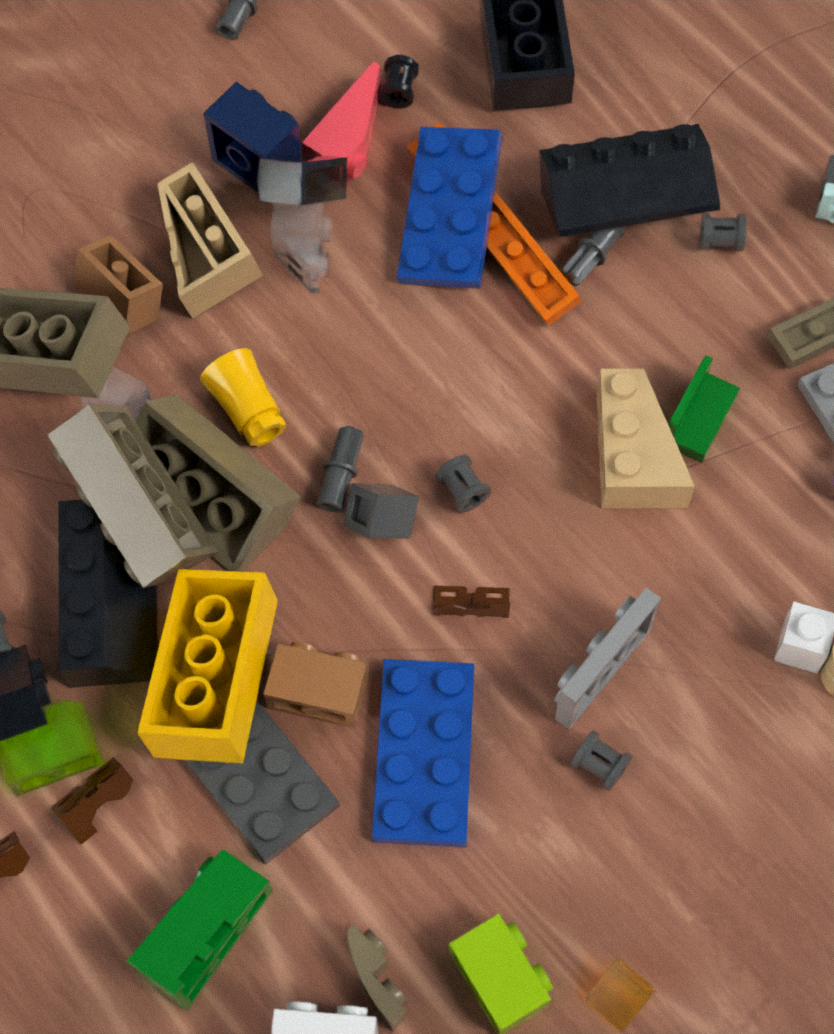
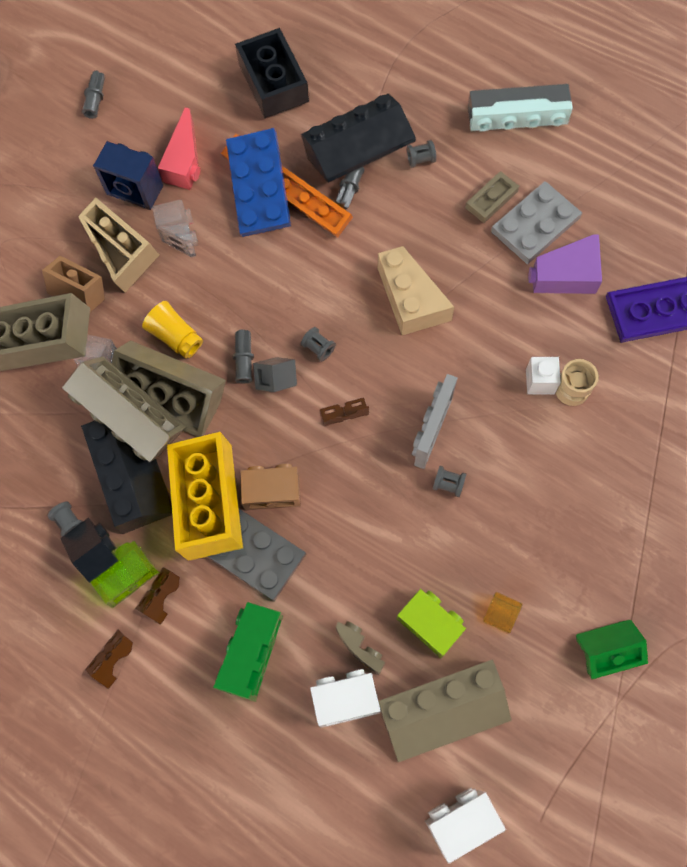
camera: 15 degrees left, 5 degrees up
clear smoke brick [257,153,347,206] -> none
blue plate [372,659,474,847] -> none
black bush [379,54,419,109] -> none
green panel [668,355,740,463] -> none

